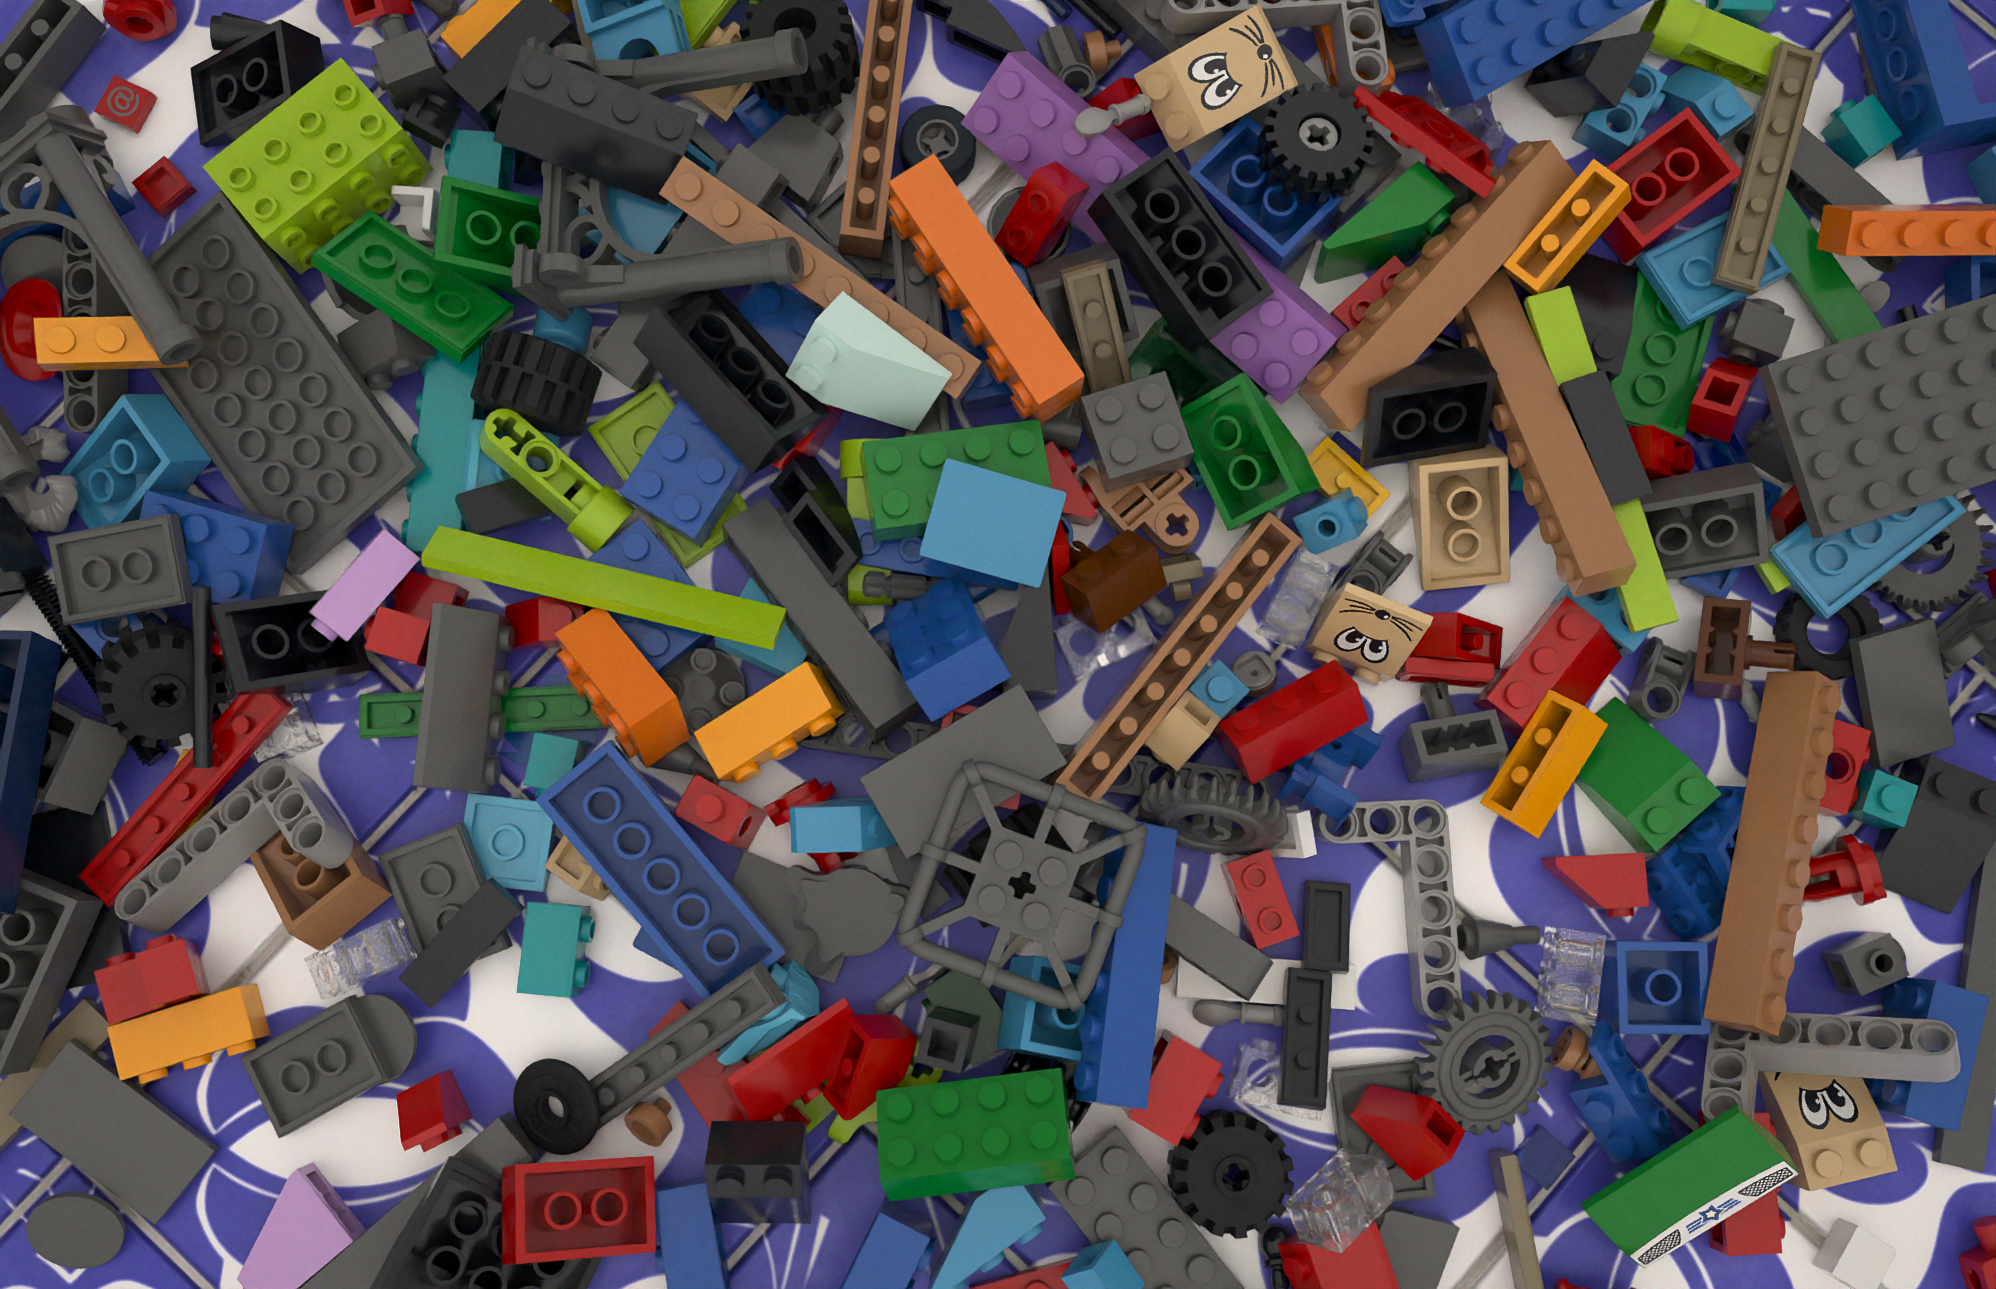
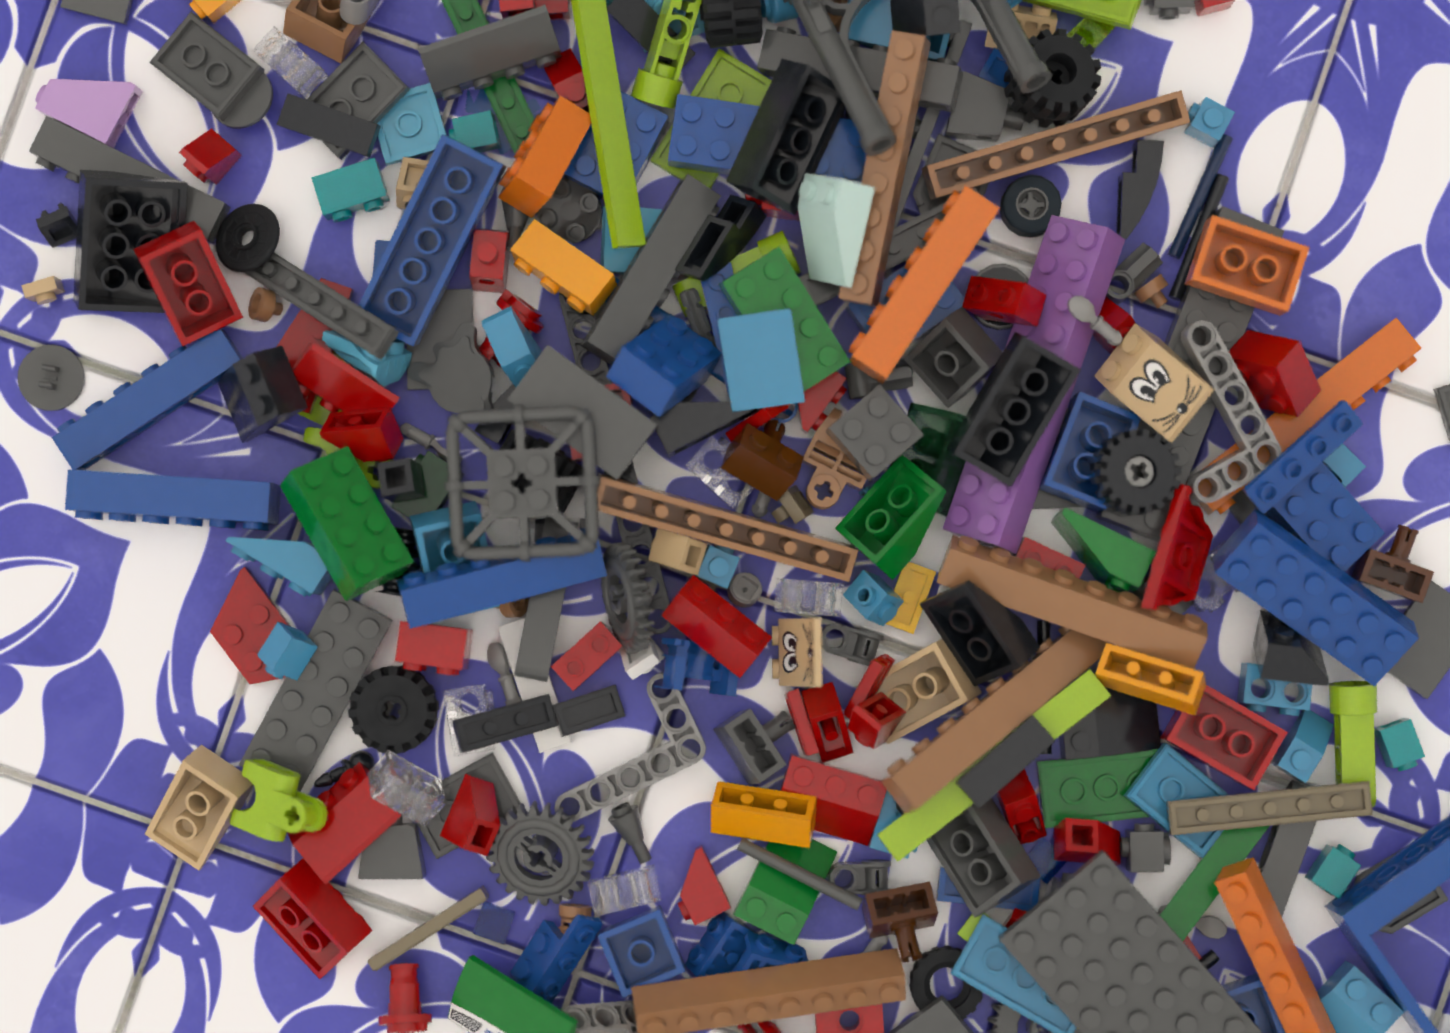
camera: 70 degrees right, 5 degrees up
dark tan tile [1059,258,1133,394] -> none
none -> dark grey bar [737,838,863,910]
none -> red tile [844,654,895,719]
none -> red slope [848,692,907,749]

